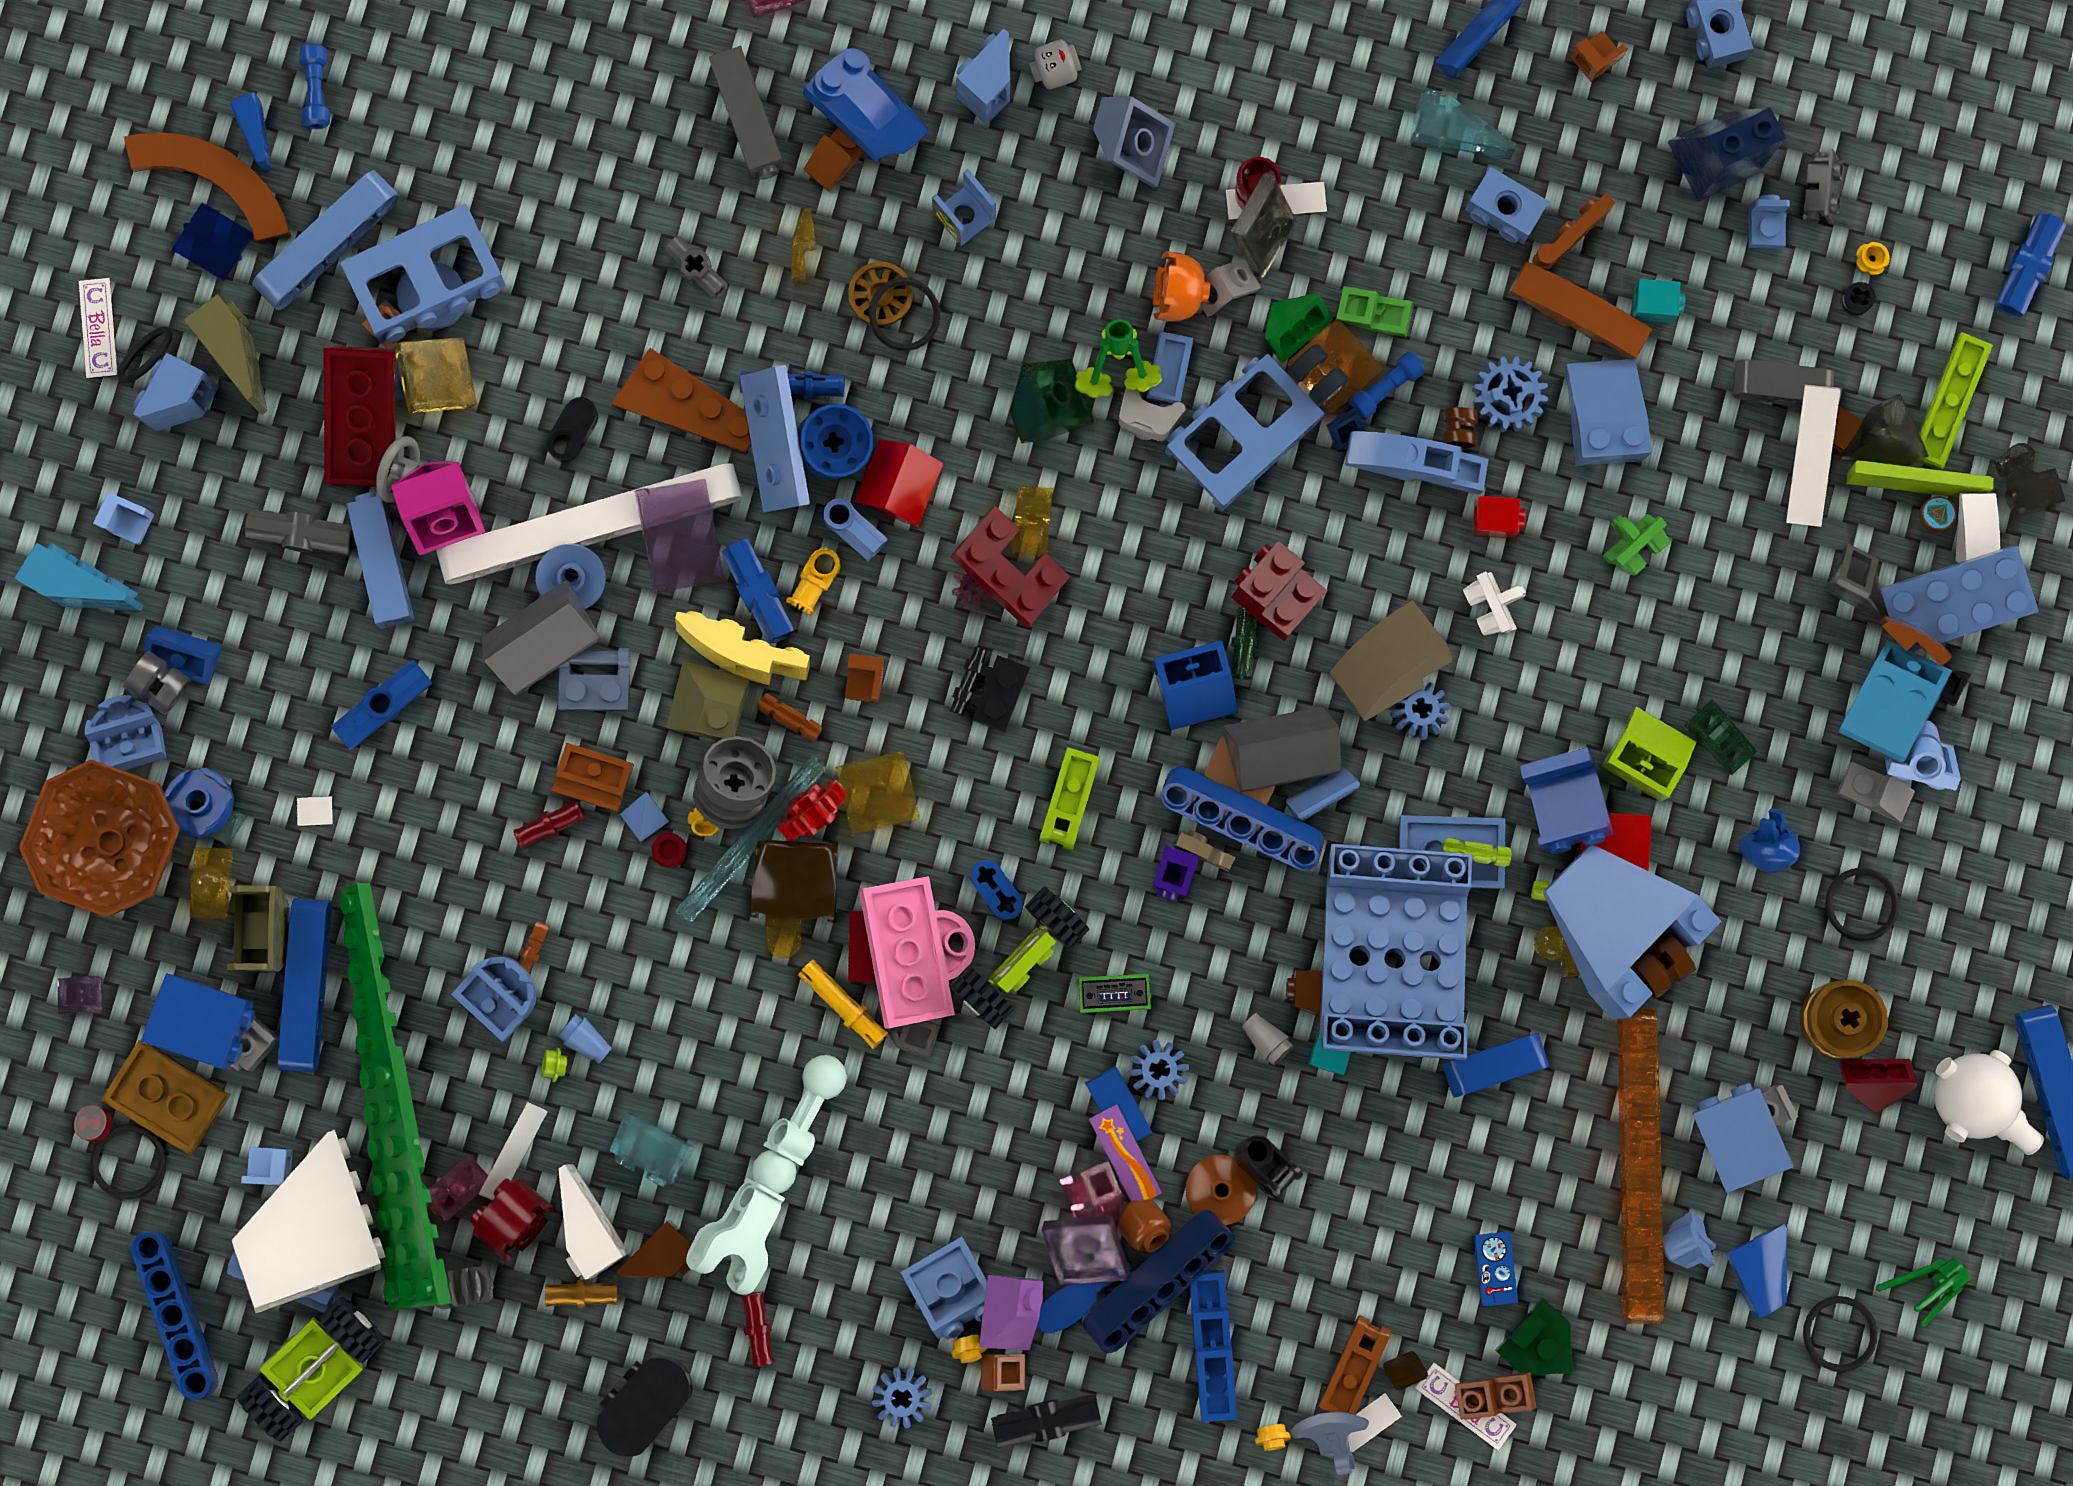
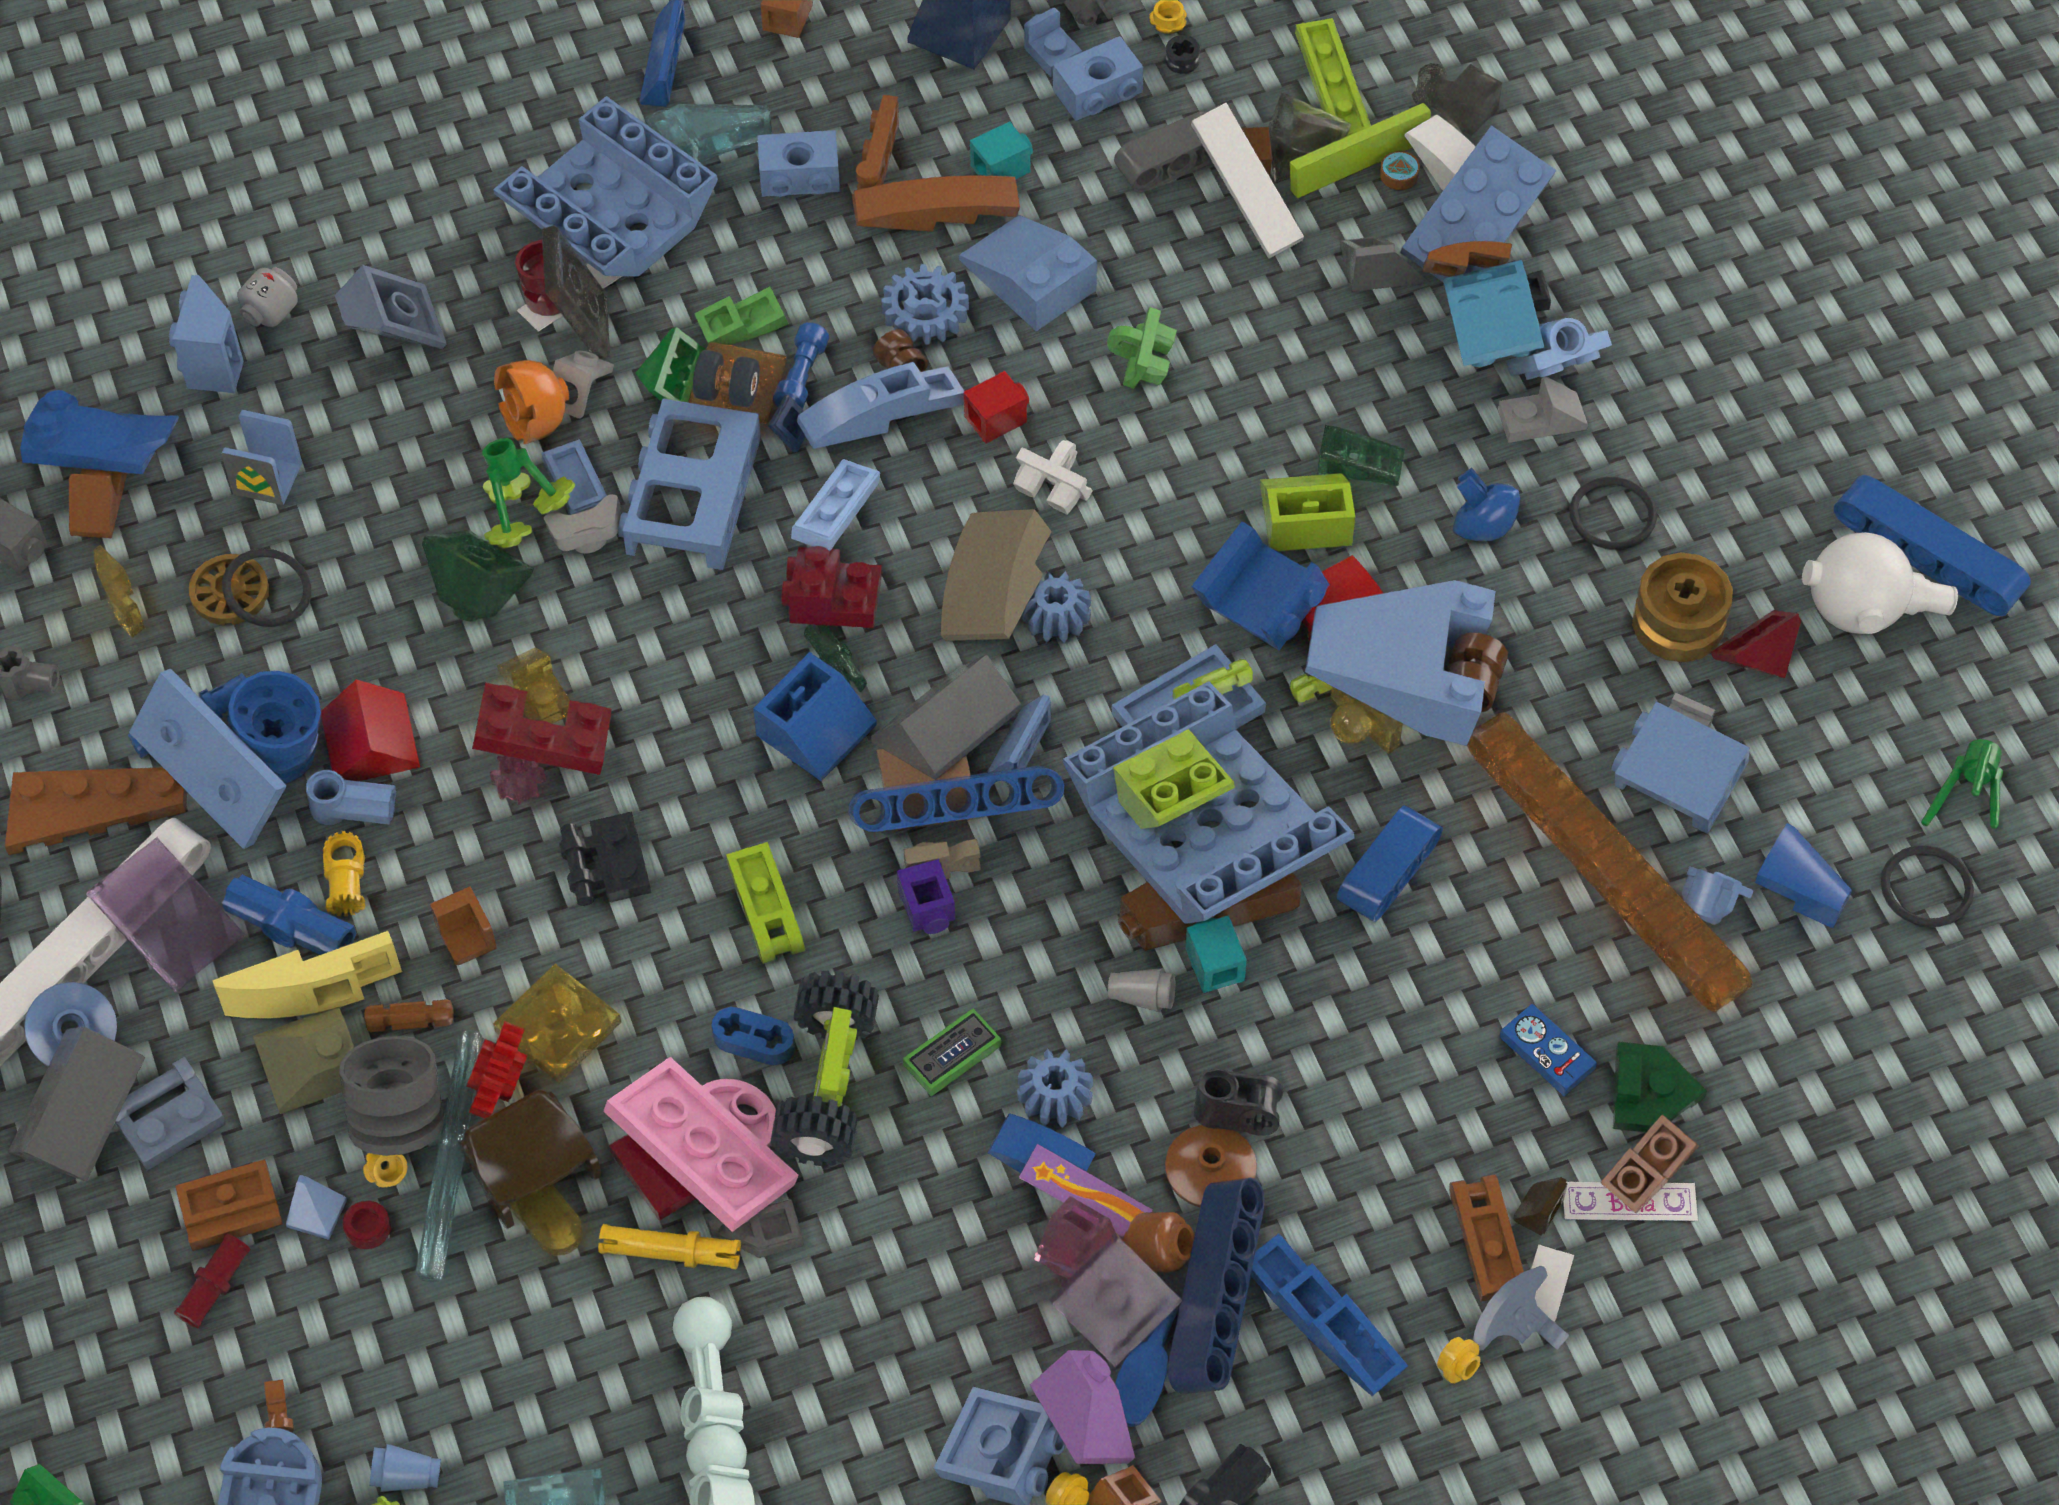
camera: 30 degrees left, 25 degrees down
none -> medium blue slope [493,96,718,276]
none -> light blue tile [791,459,880,551]
none -> medium blue brick [1053,36,1143,121]
none -> lime slope [1113,729,1235,829]

